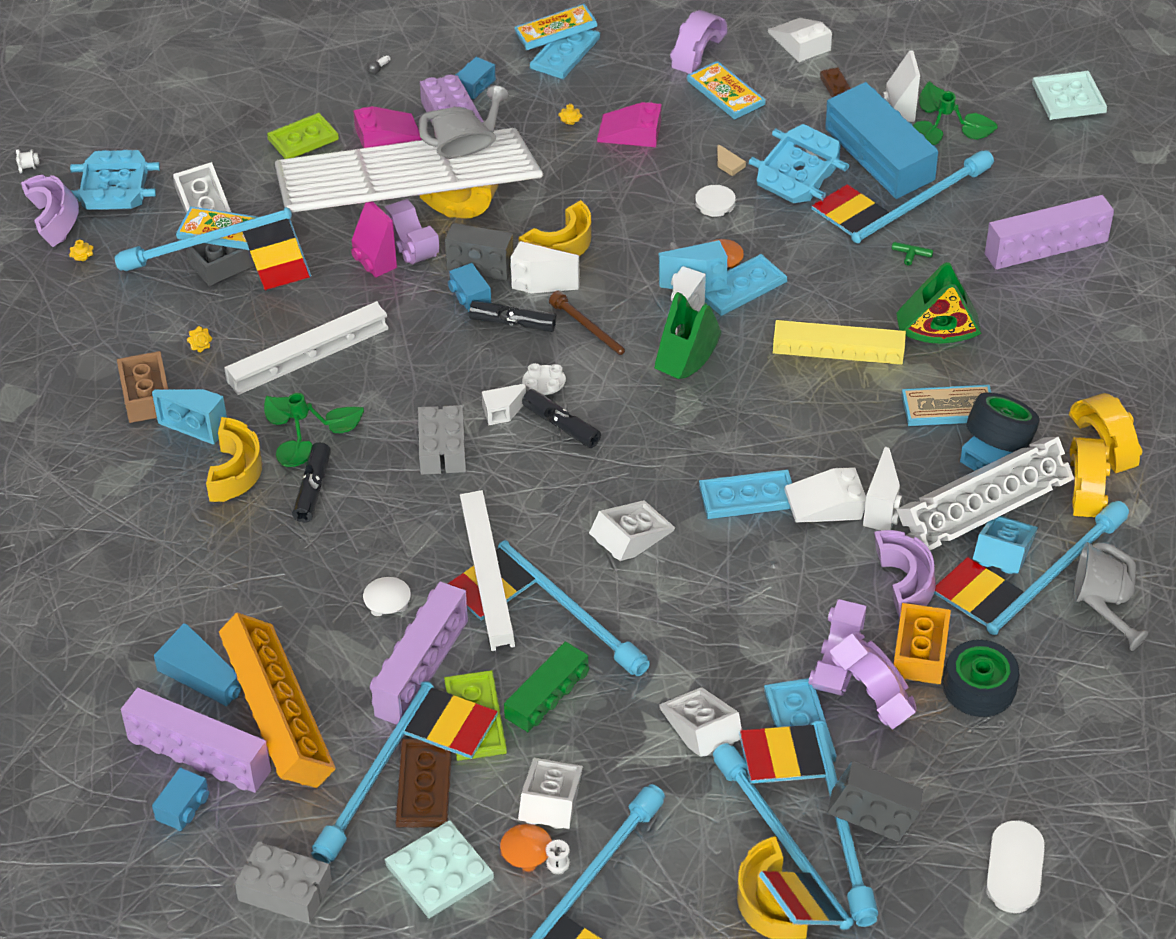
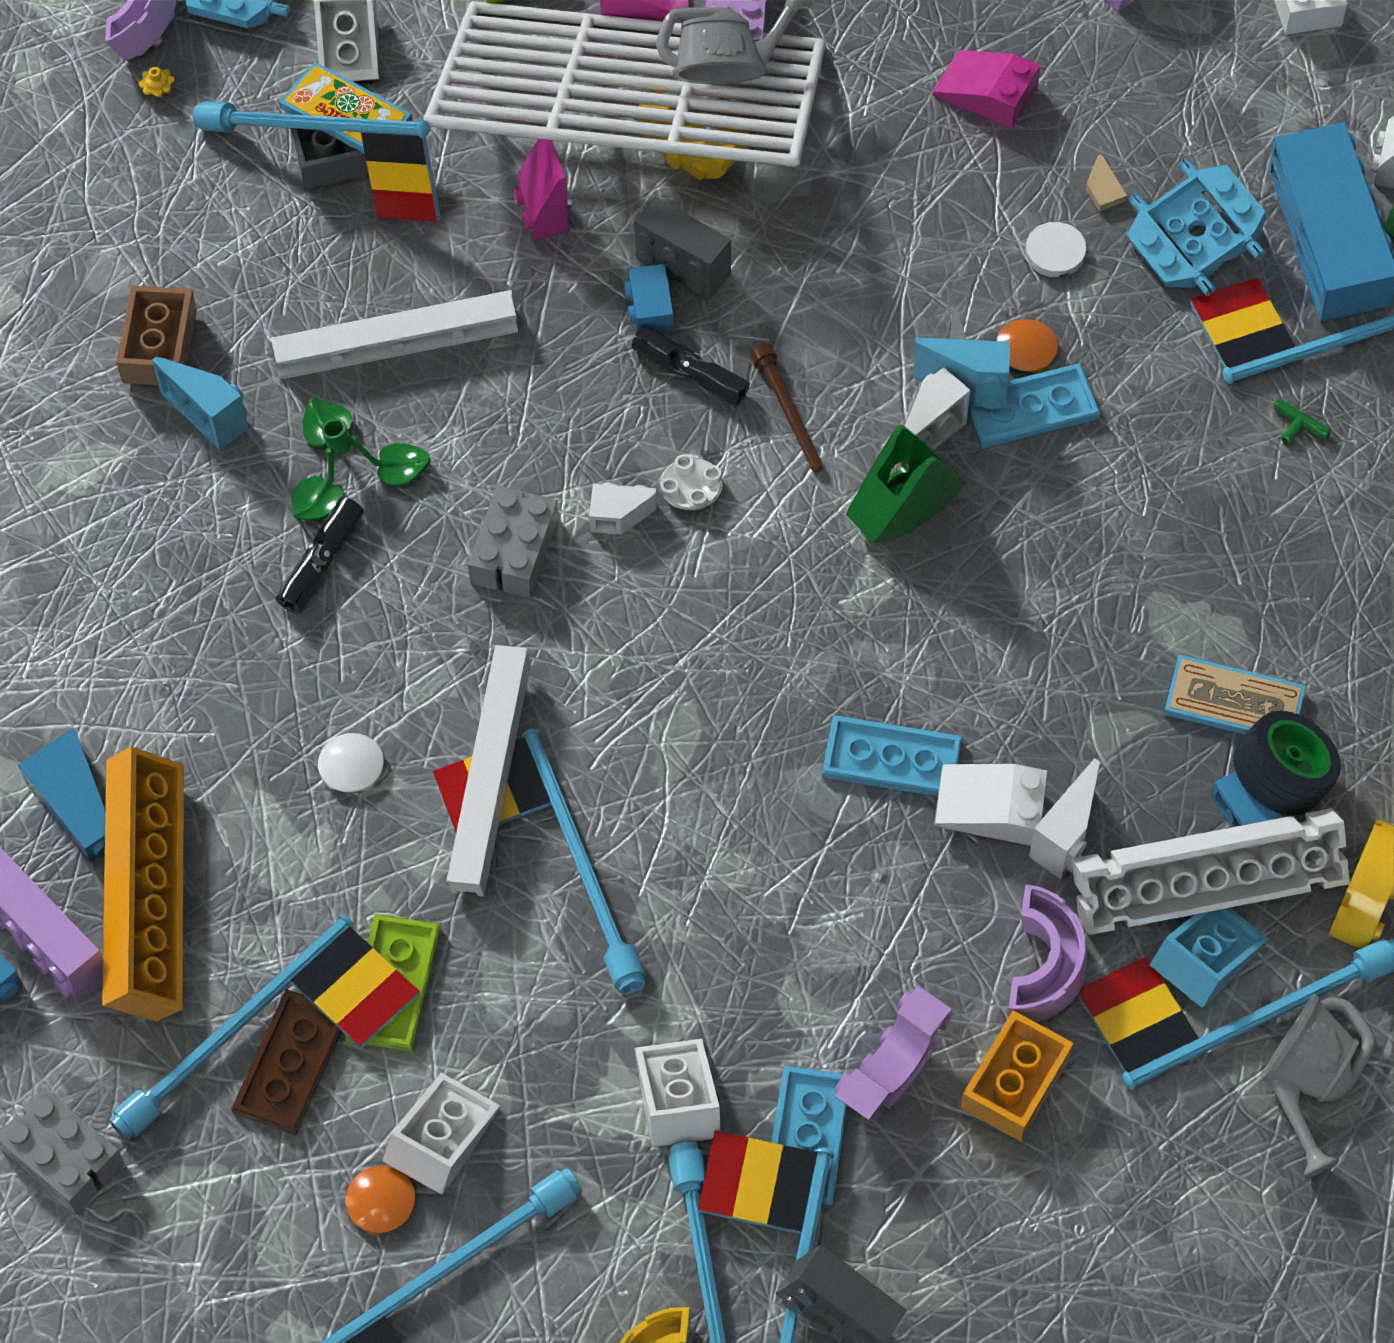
camera: 20 degrees right, 15 degrees up
yellow plant [187,326,212,353] -> none
yellow brick [206,417,262,502] -> none
lavender brick [370,582,468,725] -> none
lavender brick [385,199,439,264] -> none
light aqua plate [385,820,494,918] -> none
green brick [504,641,589,733] -> none
white slope [511,241,580,293] -> none
yellow brick [519,200,591,256] -> none
black piece [522,389,601,448] -> none
white bush [546,840,570,874] -> none
yellow plant [558,104,582,125] -> none
white slope [589,500,675,561] -> none
tile [687,61,765,120] -> none
light yellow brick [773,320,906,365] -> none
reddish brown plate [820,67,851,97] -> none
lavender brick [830,632,916,730] -> none
green piece [896,262,982,344] -> none
black wheel [943,639,1019,717] -> none

